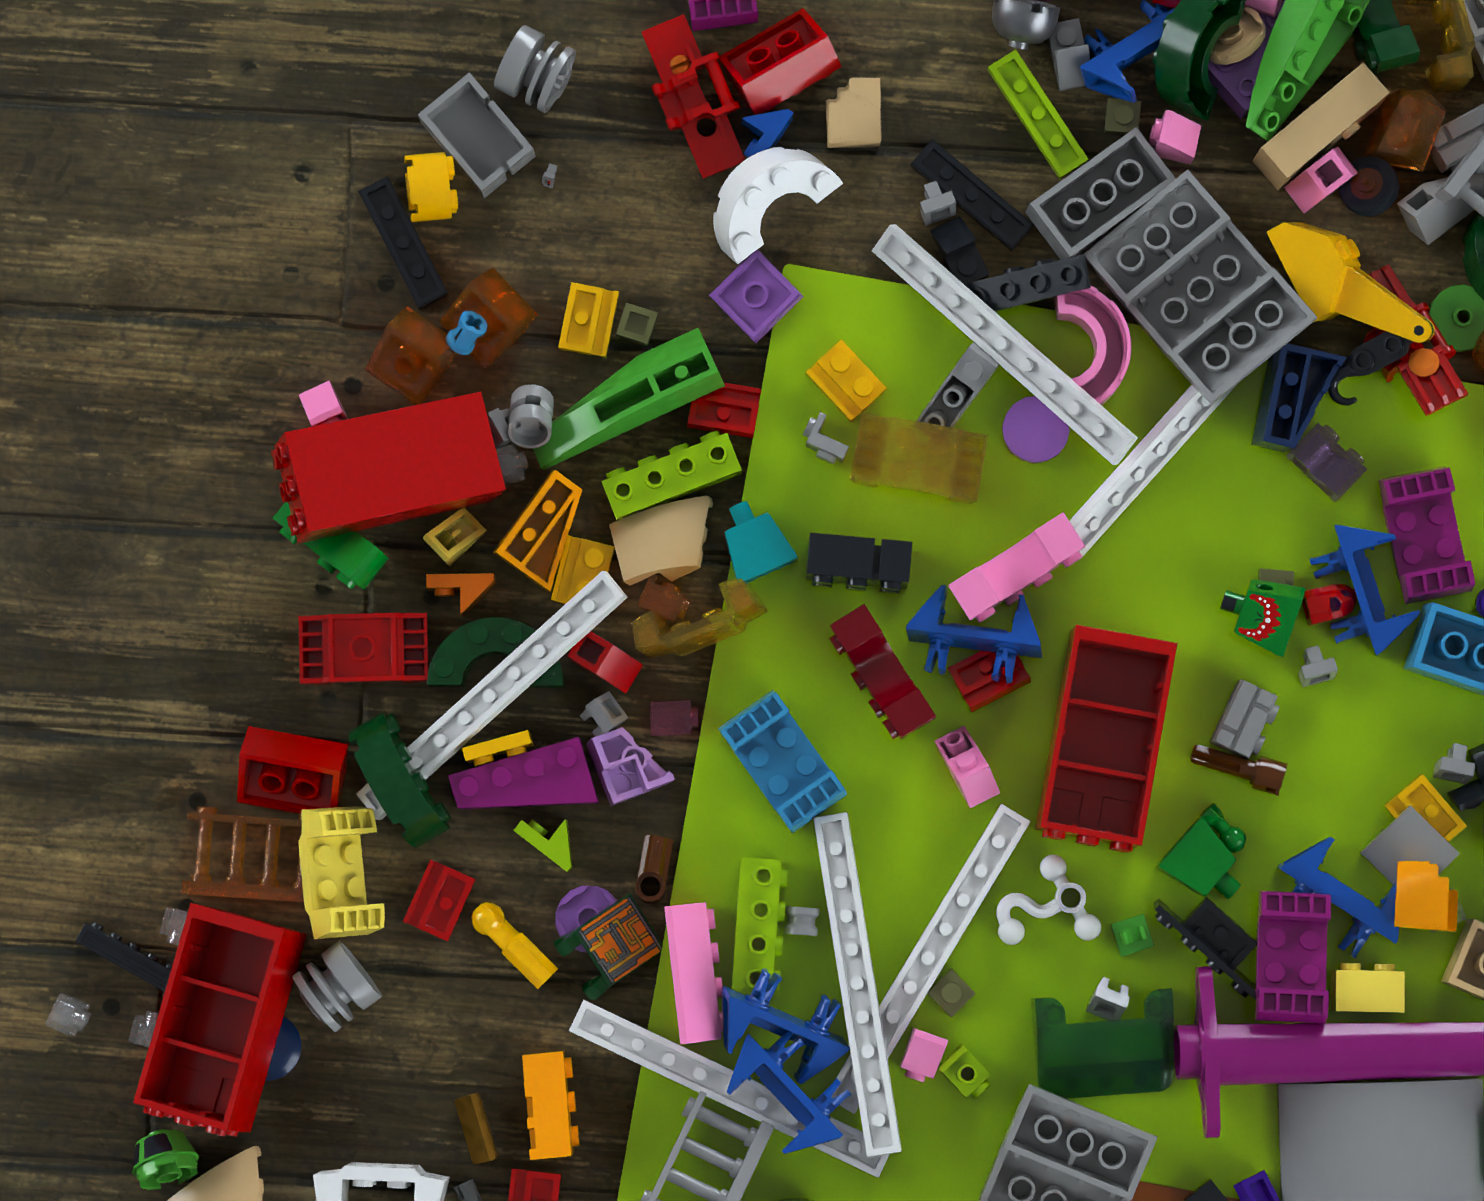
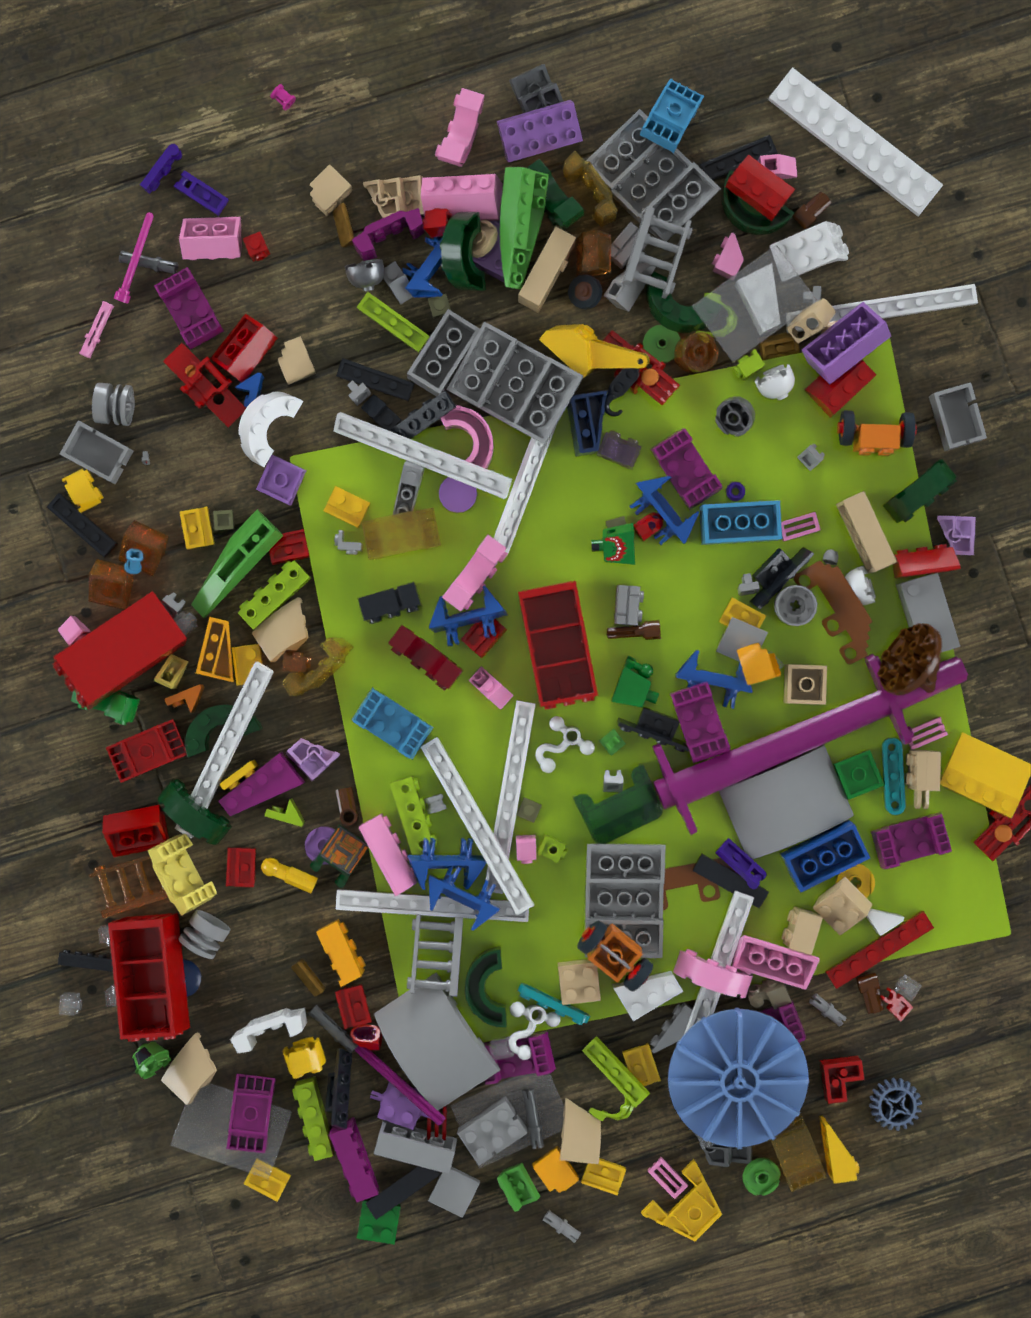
camera: 20 degrees left, 5 degrees up
light grey wheel [508,385,554,448] -> none
red slope [567,631,643,694] -> none
light grey tile [580,691,628,737] -> none
clear pink bracket [650,700,698,737] -> none
teal torso [725,501,798,587] -> none
bright pink slope [1148,110,1201,165] -> none
bright pink slope [1284,147,1358,214] -> none
light grey tile [1298,645,1338,688] -> none
light yellow brick [1331,963,1405,1013] -> none

